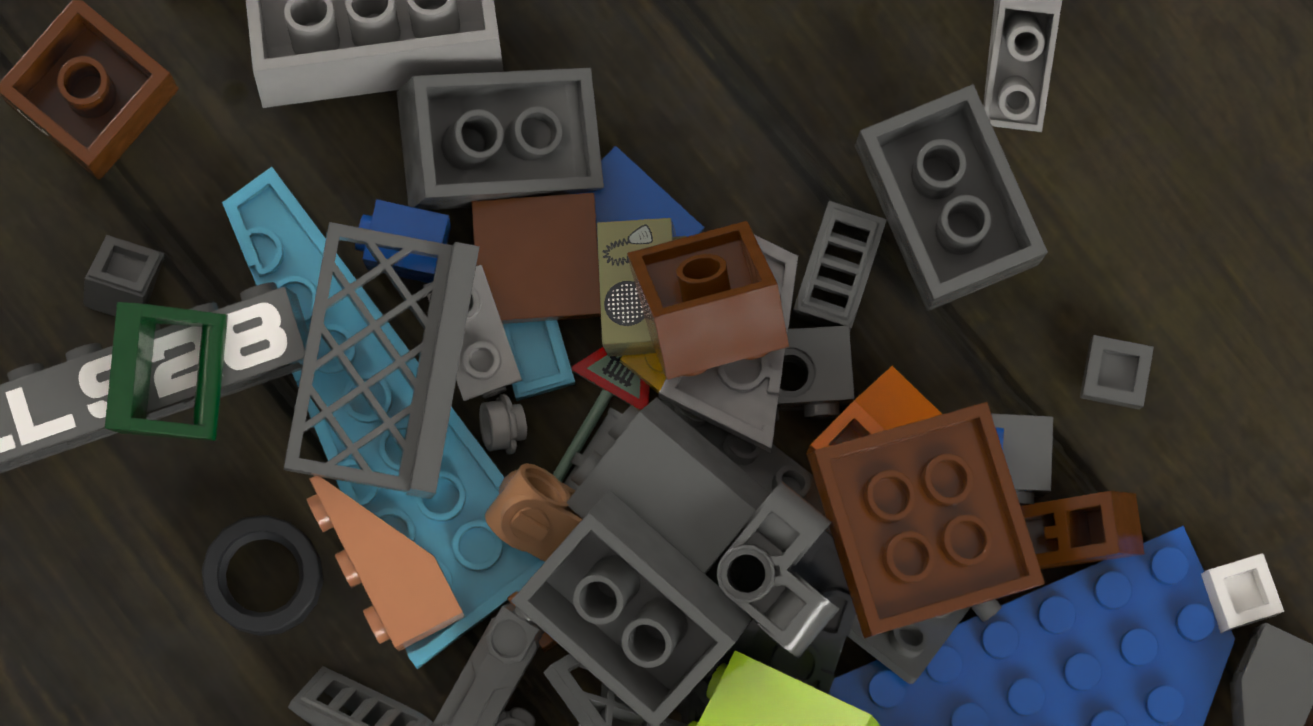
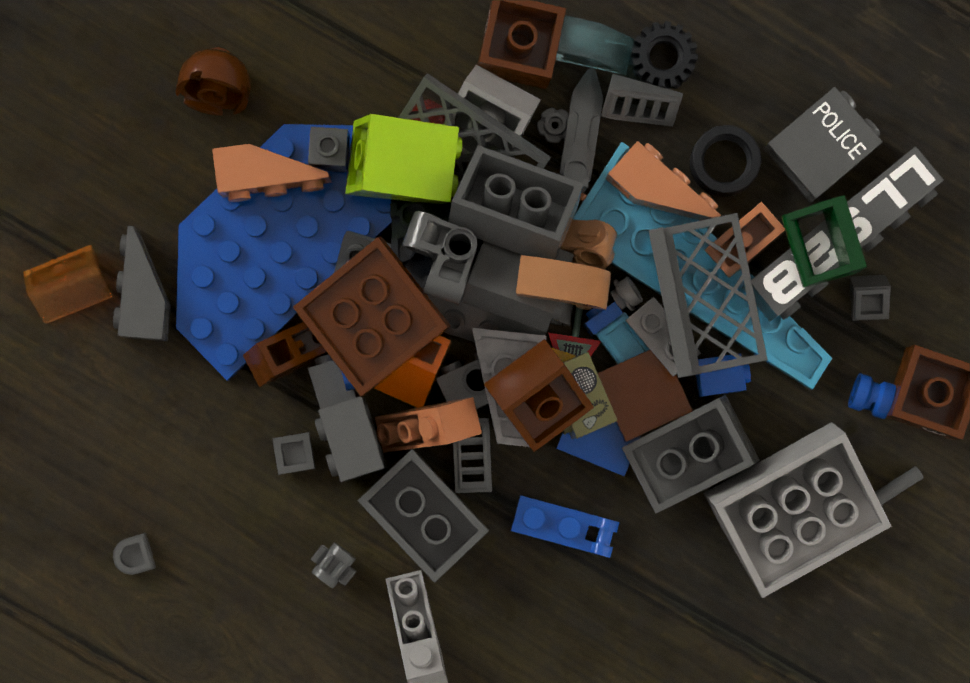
camera: 165 degrees right, 5 degrees up
white plate [1201,553,1284,633] -> none
none -> dark grey gear [311,542,357,588]
none -> dark grey brick [315,396,388,482]
none -> nougat slope [375,397,482,453]
none -> blue plate [511,495,620,558]
none -> medium nougat arch [516,255,611,310]
none -> blue plate [583,302,623,337]
none -> nougat slope [705,201,785,278]
none -> dark grey brick [763,87,883,203]
none -> blue wheel [848,373,896,419]

